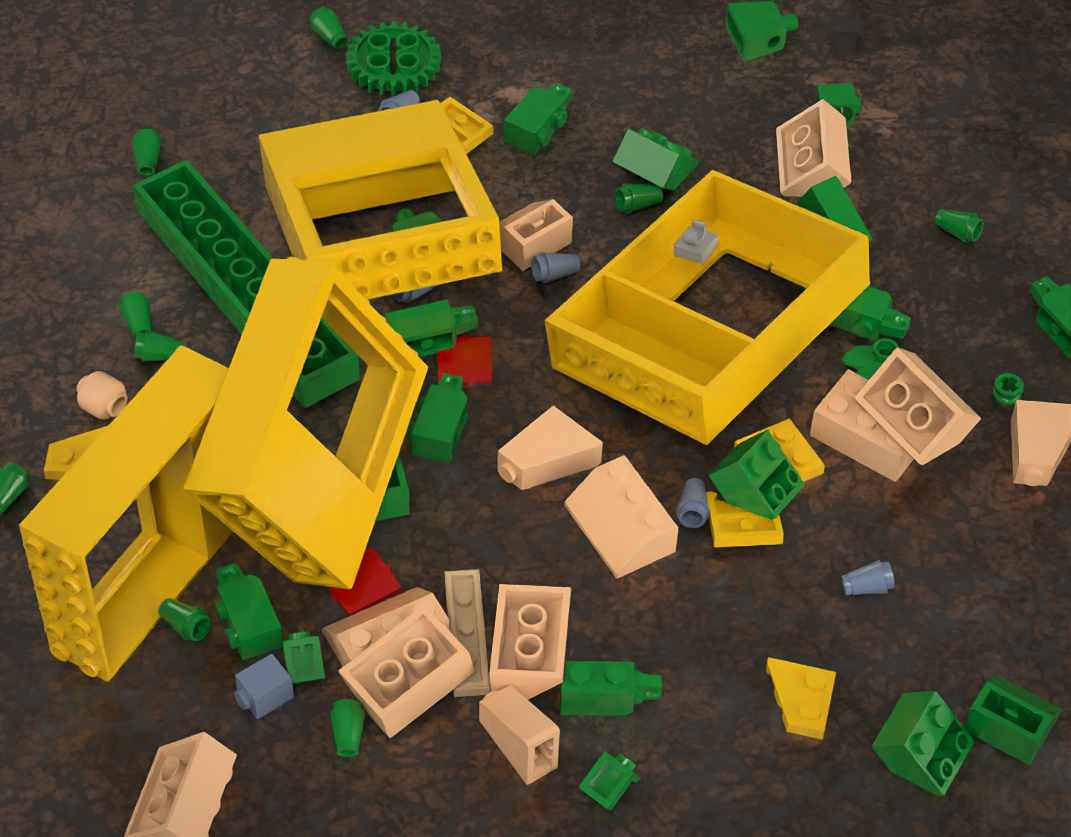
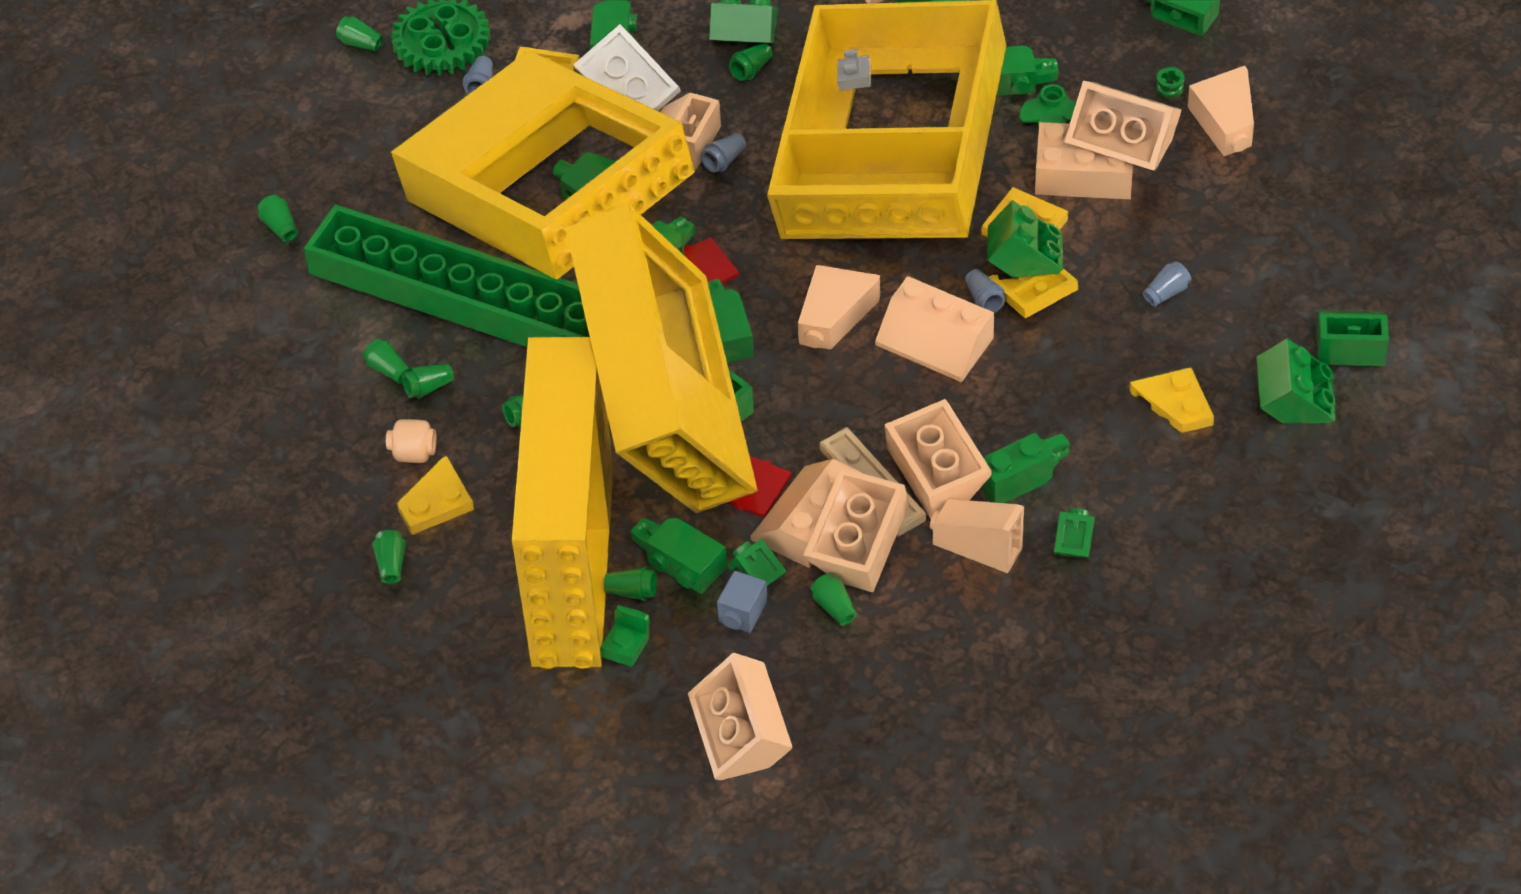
camera: 25 degrees left, 0 degrees up
none -> white plate [574,24,681,111]
none -> green bracket [600,605,650,667]

